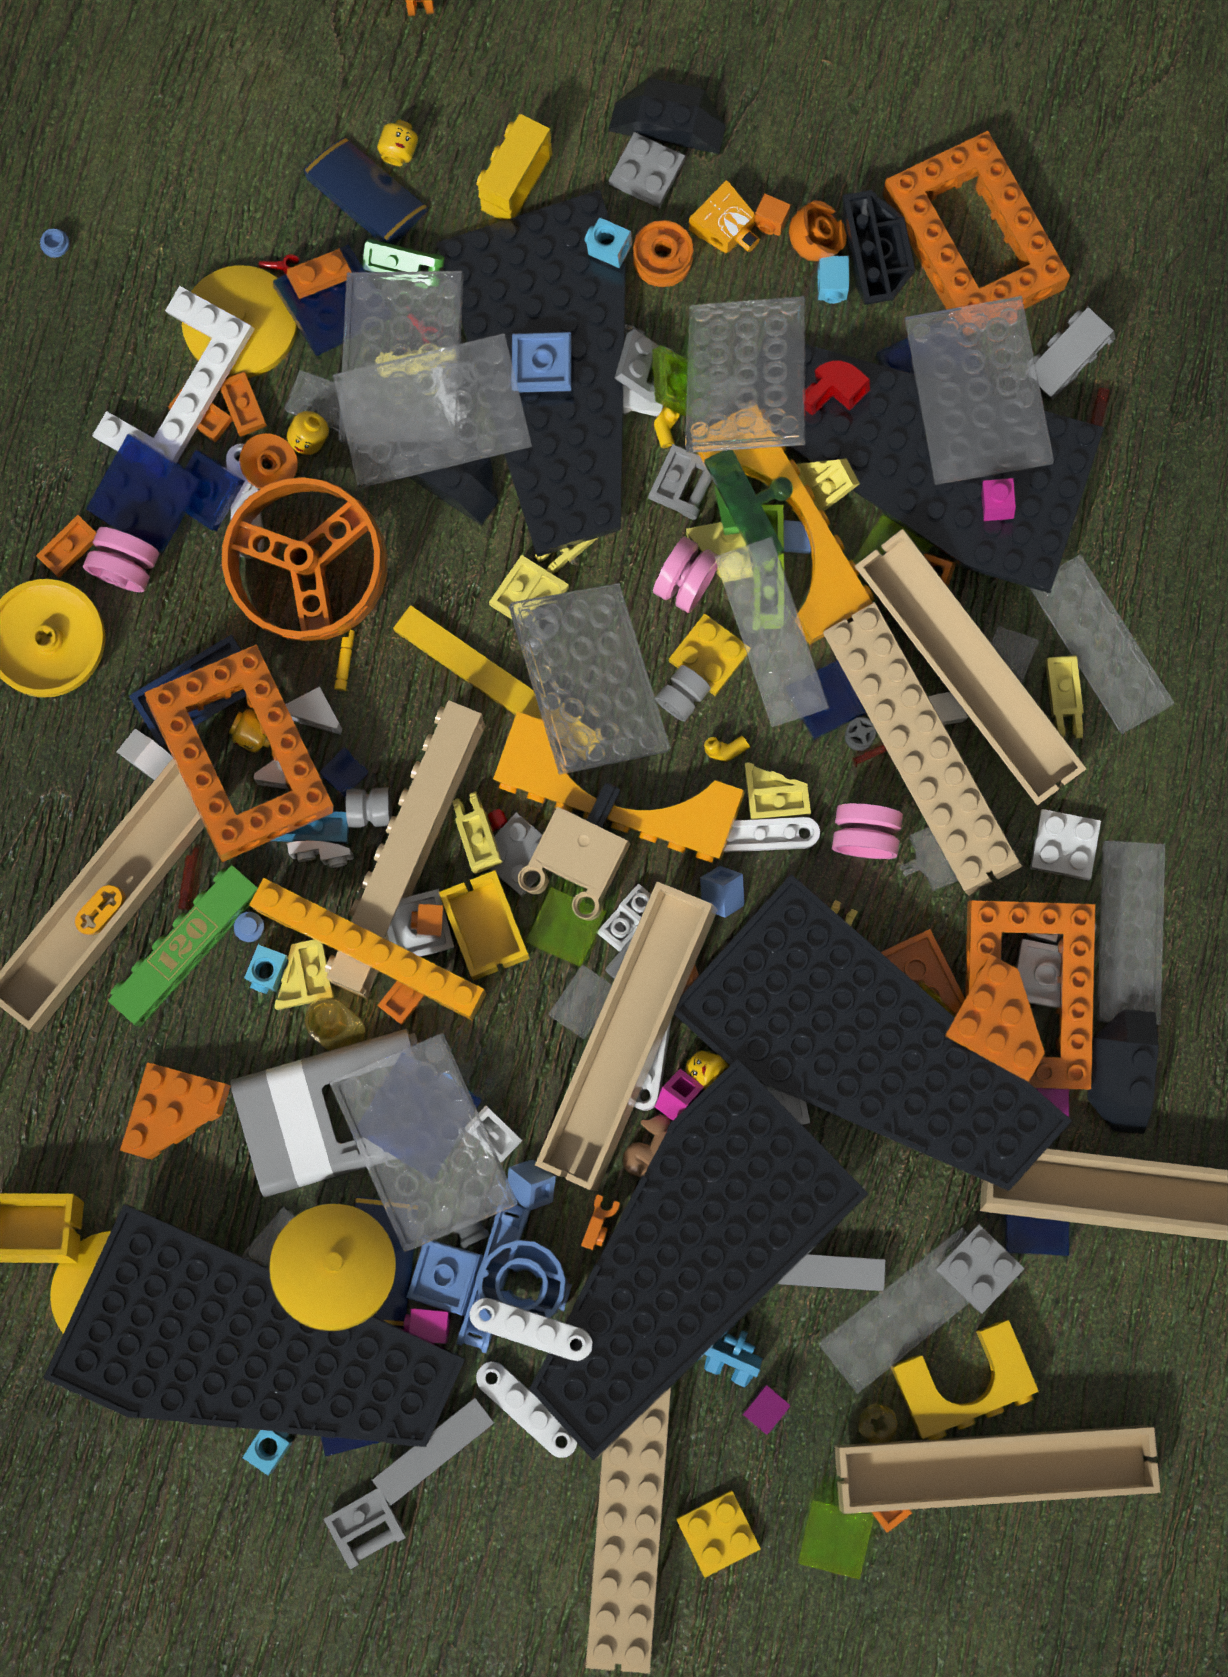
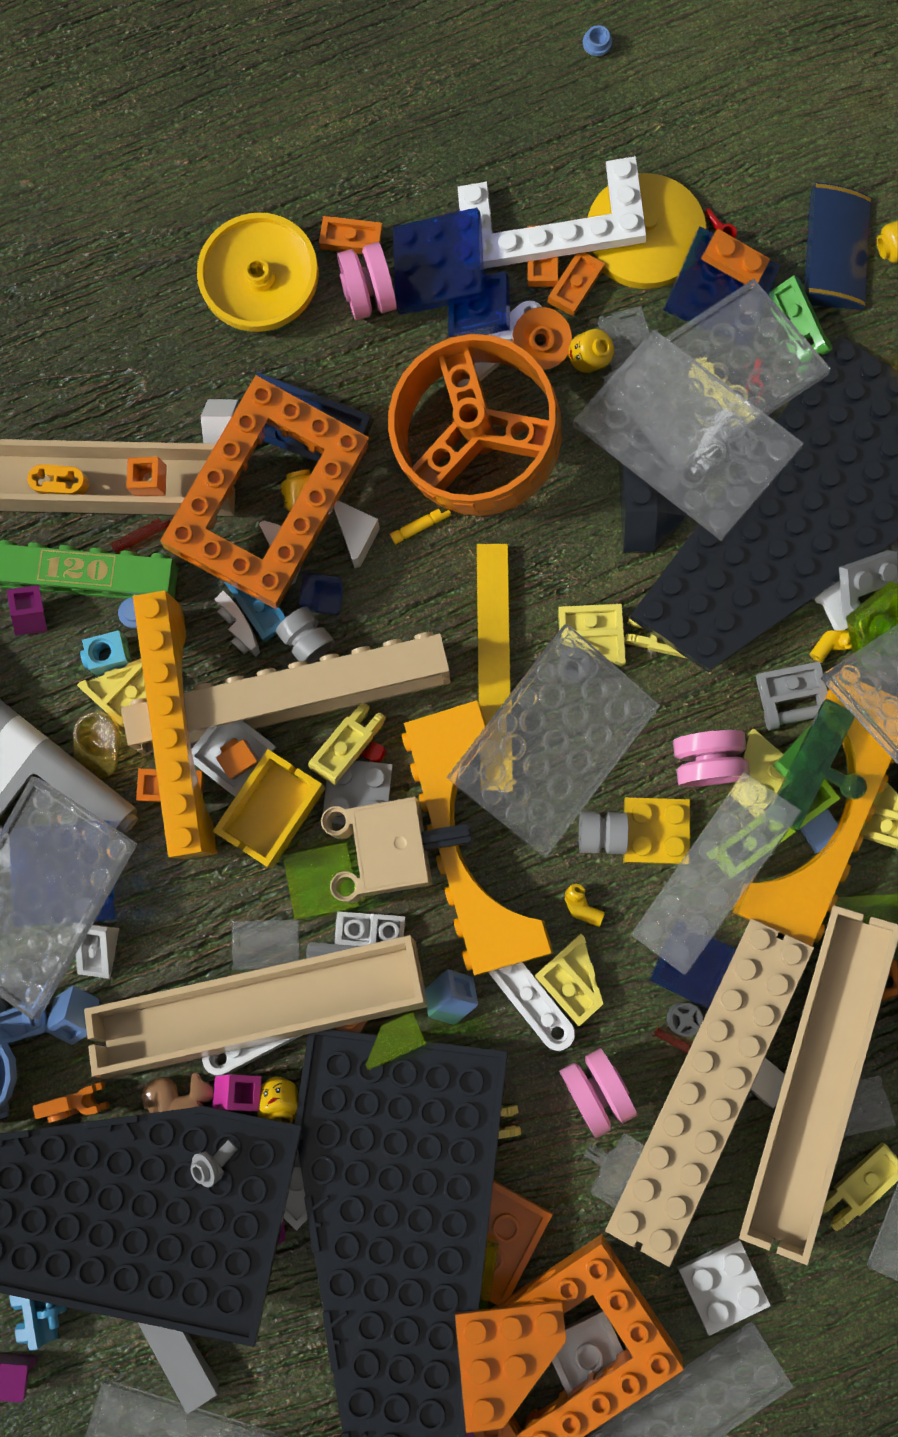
camera: 55 degrees right, 0 degrees up
medium blue plate [512,332,571,393] -> none
none -> magenta panel [7,585,47,636]
none -> orange plate [126,456,167,496]
none -> light grey plate [191,1139,238,1187]
none -> clear neon green tile [366,1012,426,1070]

